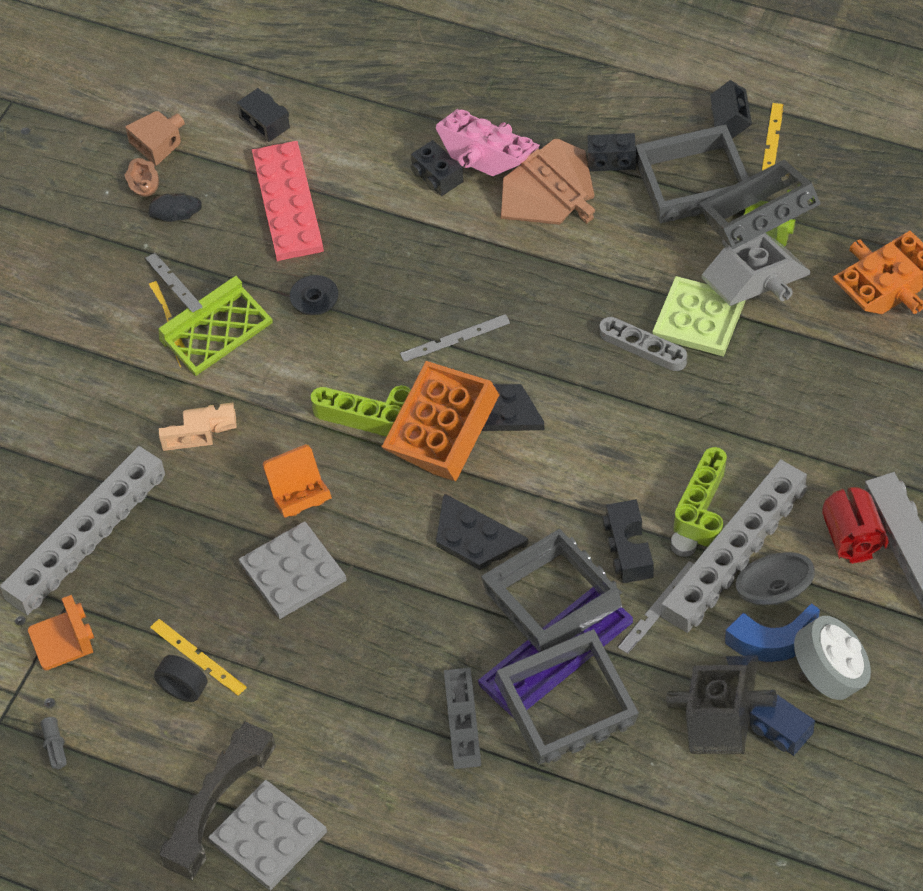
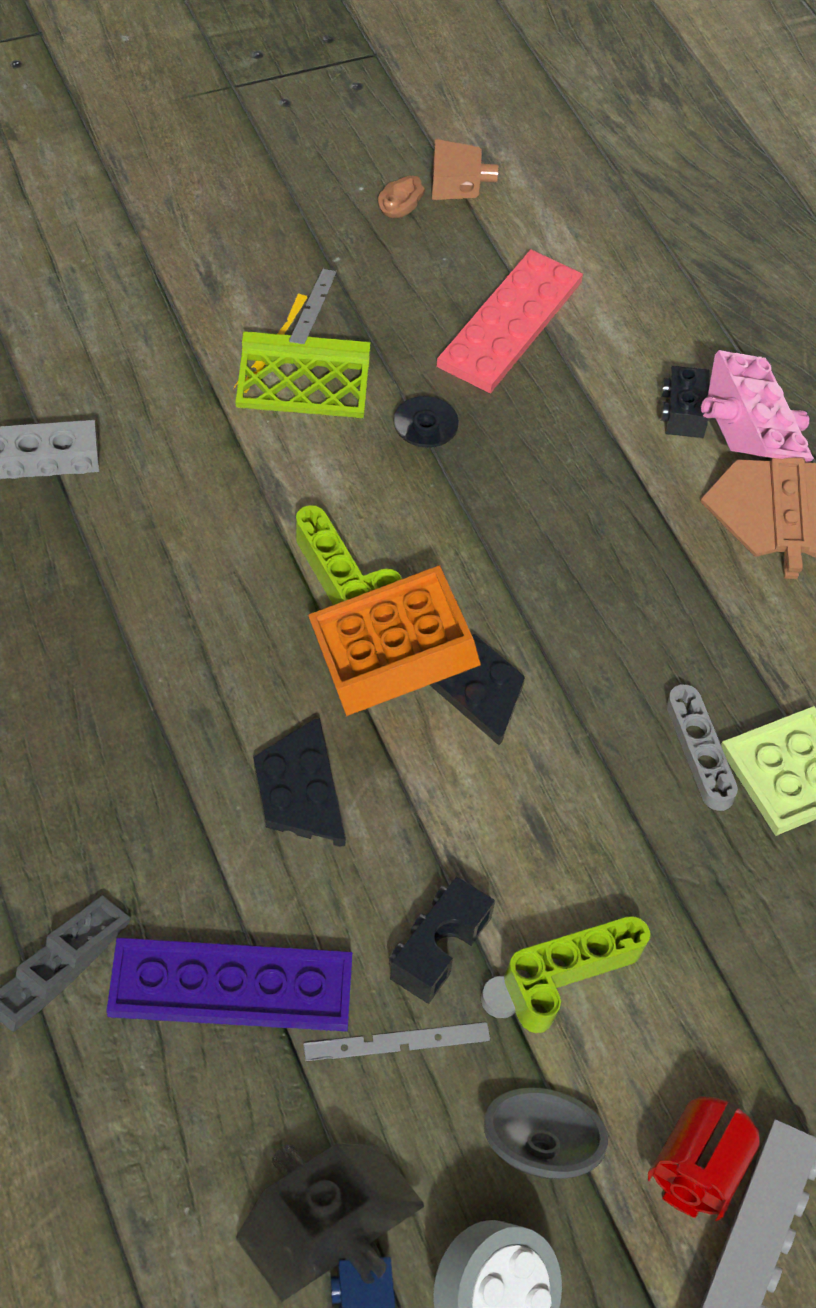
camera: 35 degrees right, 0 degrees up
black arm [148,193,202,222] -> none
light nougat plate [159,403,237,451] -> none
black brick [237,88,290,142] -> none
light grey plate [239,521,347,619] -> none
orange bracket [263,444,332,518] -> none
light grey piece [400,315,510,362] -> none
dark grey window [481,529,622,652] -> none
dark grey window [495,629,639,765] -> none
light grey brick [661,459,808,633] -> none
blue arch [725,603,820,662] -> none

